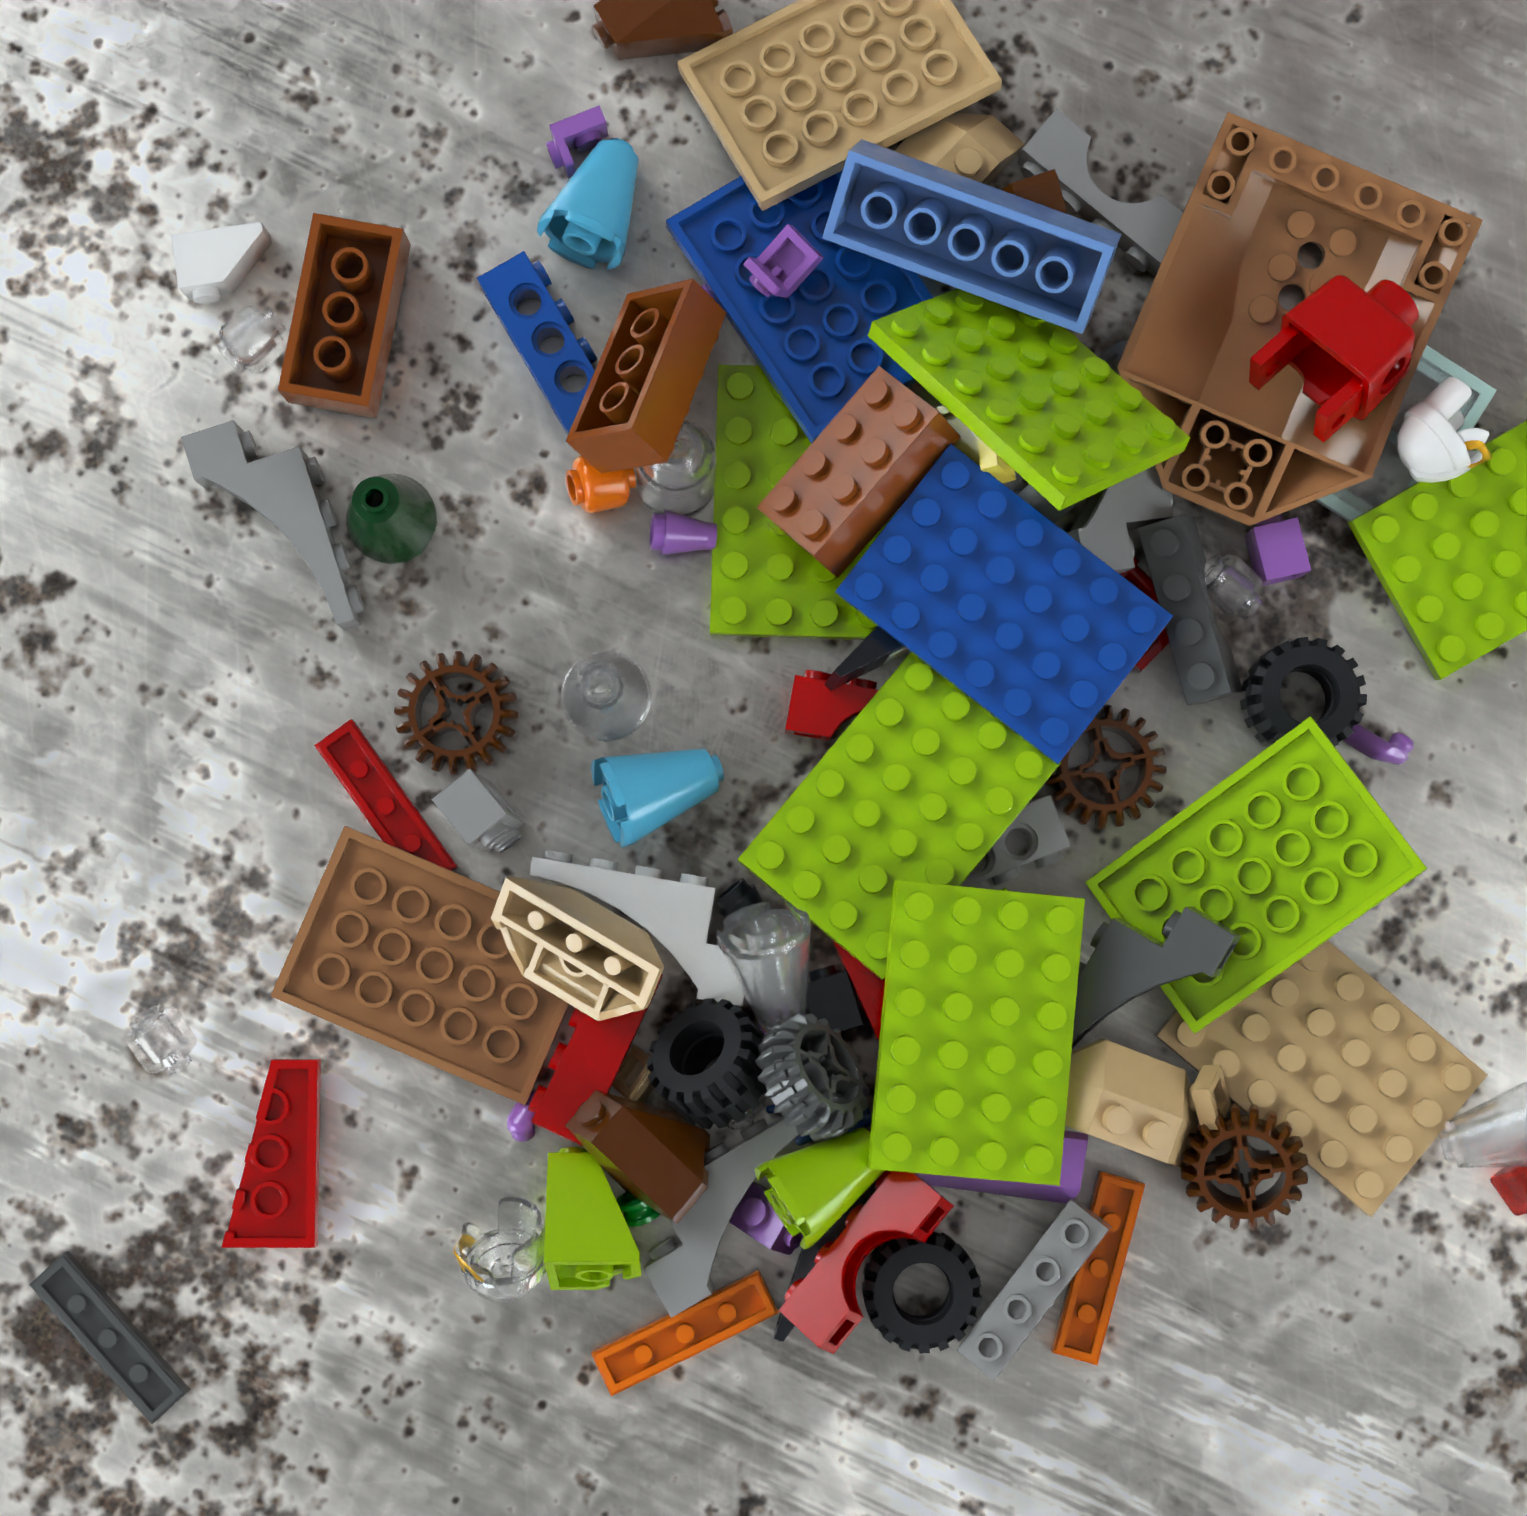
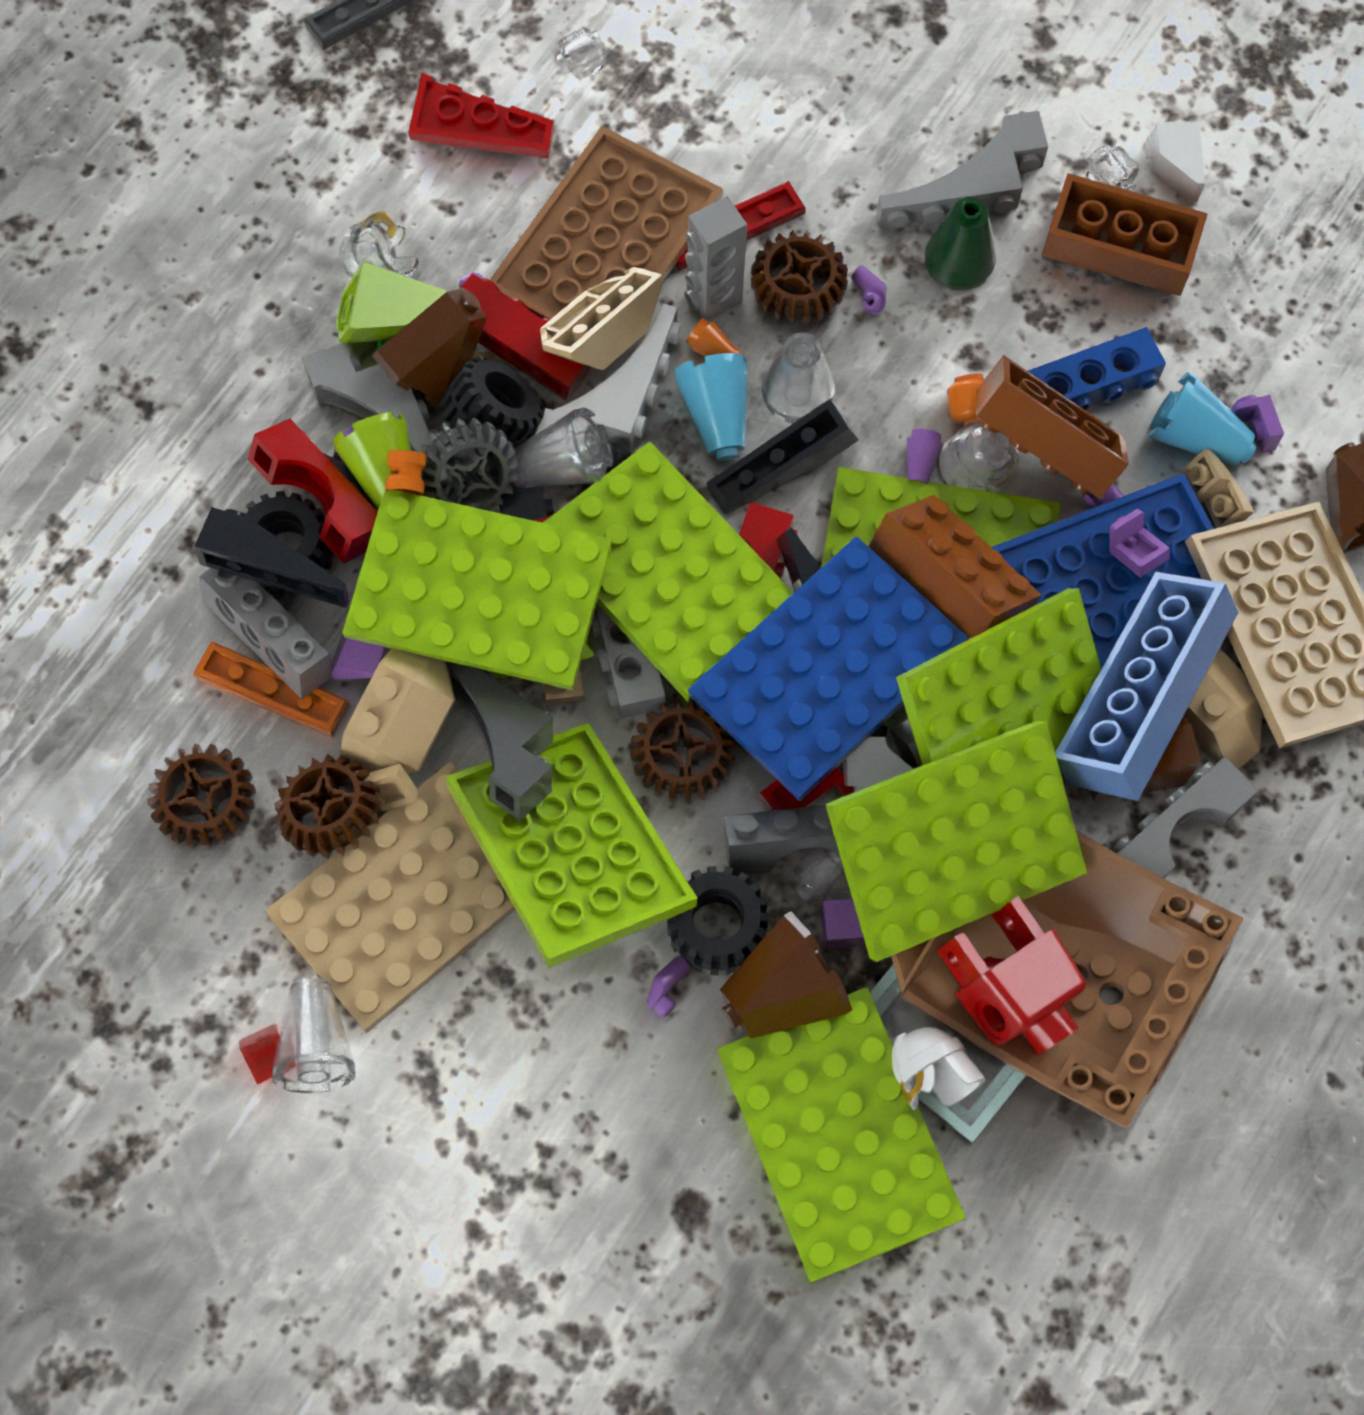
camera: 100 degrees right, 15 degrees down
orange tile [591,1269,779,1396] -> none
none -> reddish brown gear [147,743,256,849]
none -> black slope [194,507,349,608]
none -> orange wheel [385,450,427,495]
none -> orange cone [686,318,742,356]
none -> black slope [706,399,859,515]
none -> reddish brown slope [720,911,852,1039]
none -> lime plate [825,720,1087,962]
none -> medium lavender arm [851,265,887,315]
none -> tan slope [1180,448,1254,528]

